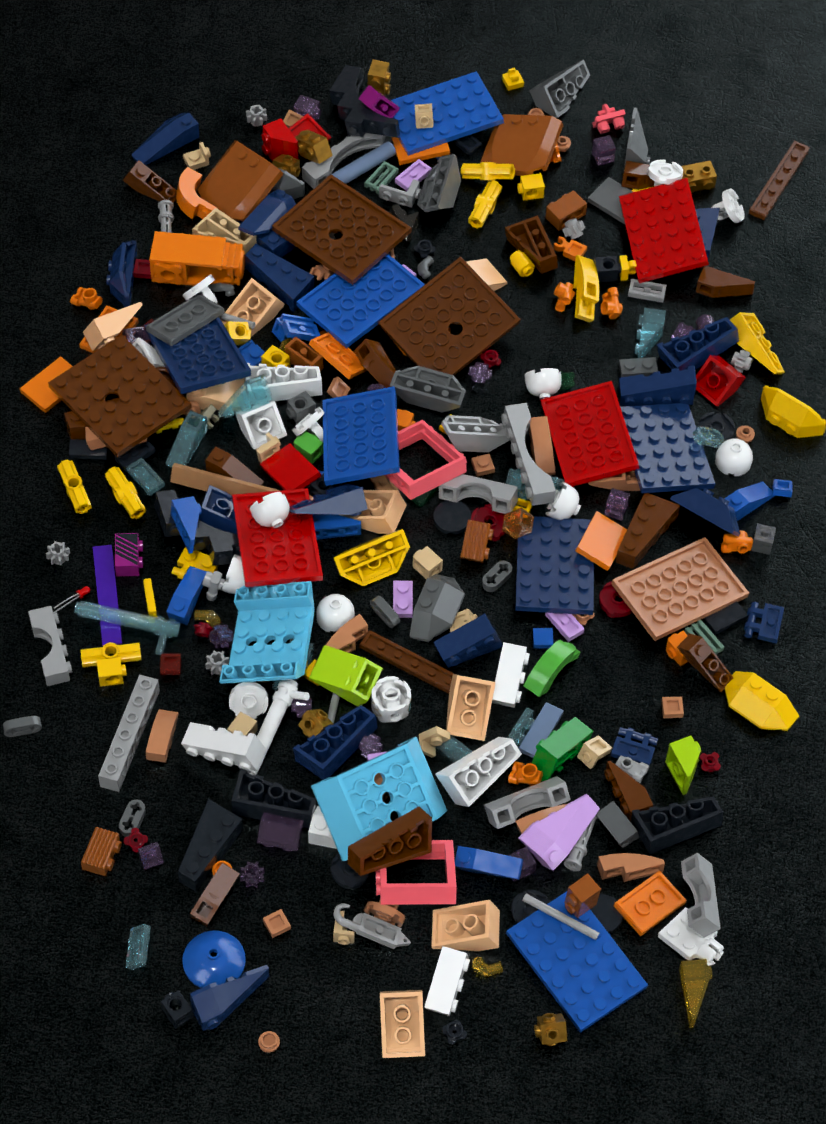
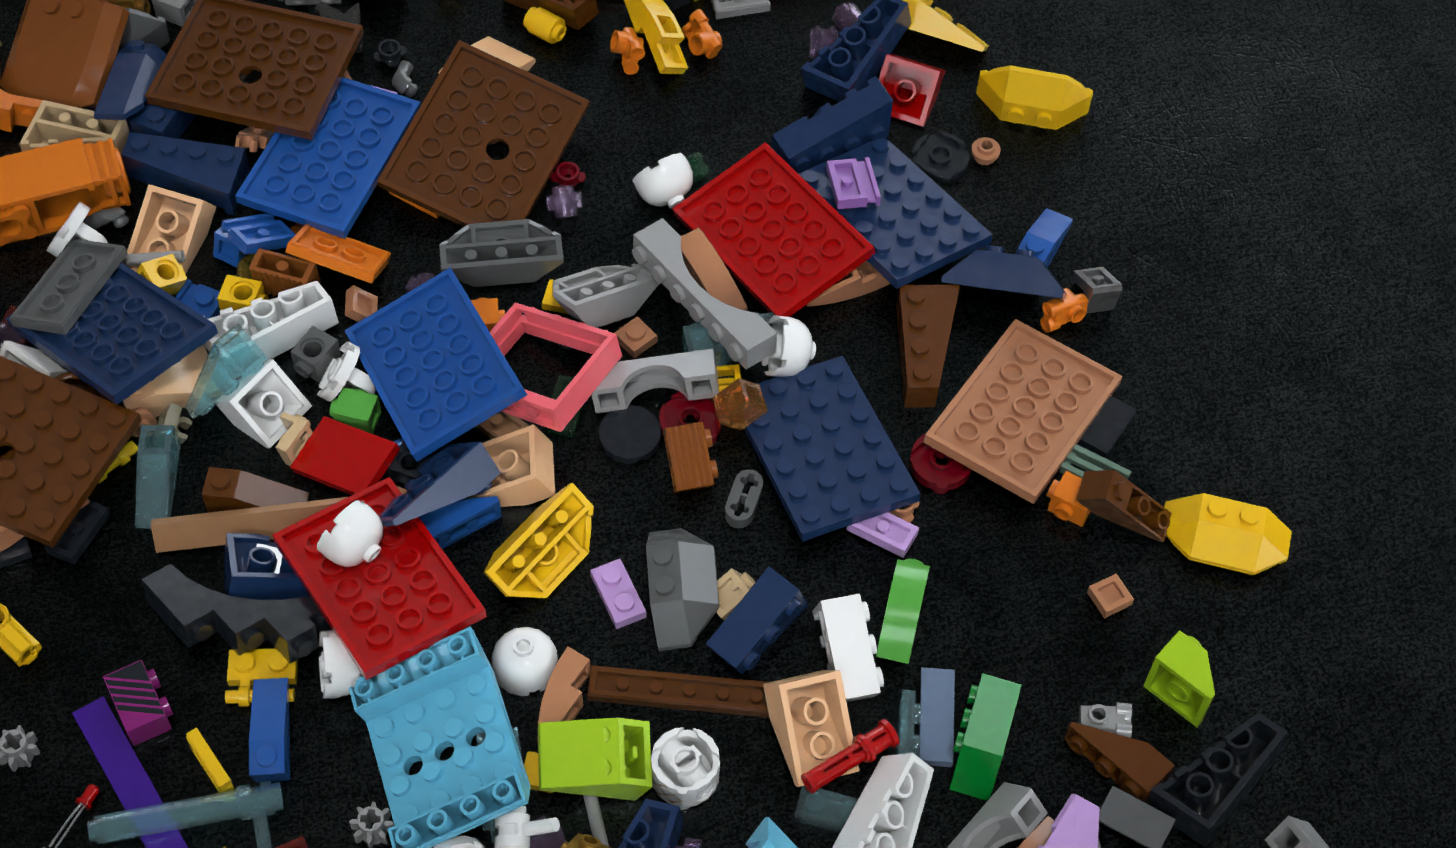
camera: 25 degrees left, 0 degrees up
yellow piece [105,467,146,519] -> none
clear light blue plate [127,458,165,496] -> none
blue slope [170,496,202,554] -> none
dark red plate [193,622,214,637] -> none
clear yellow arm [194,610,221,627] -> none
light grey plate [202,571,225,601] -> none
clear purple gear [209,624,233,648] -> none
reddish brown slope [354,339,396,388] -> none
dark grey beam [370,595,400,628] -> none
tan brick [413,546,443,580] -> none
tan bracket [419,726,450,758] -> none
orange plate [508,761,543,786] -> none
blue tile [533,628,553,648] -> none
orange tile [575,511,627,571] -> none
tan bracket [577,735,612,769] -> none
clear purple brick [604,488,630,520] -> none
dark blue plate [611,727,658,766] -> none
dark grey plate [619,357,658,378] -> none
clear light blue slope [634,308,666,358] -> none
clear light blue plate [693,426,725,448] -> none
dark red plate [699,752,721,772] -> none
white cylinder [715,438,753,476] -> none
light grey gear [731,350,753,373] -> none
dark blue plate [744,602,784,644] -> none
blue tile [773,479,792,497] -> none
none -> red pin [801,719,900,794]
none -> medium lavender plate [826,157,881,209]

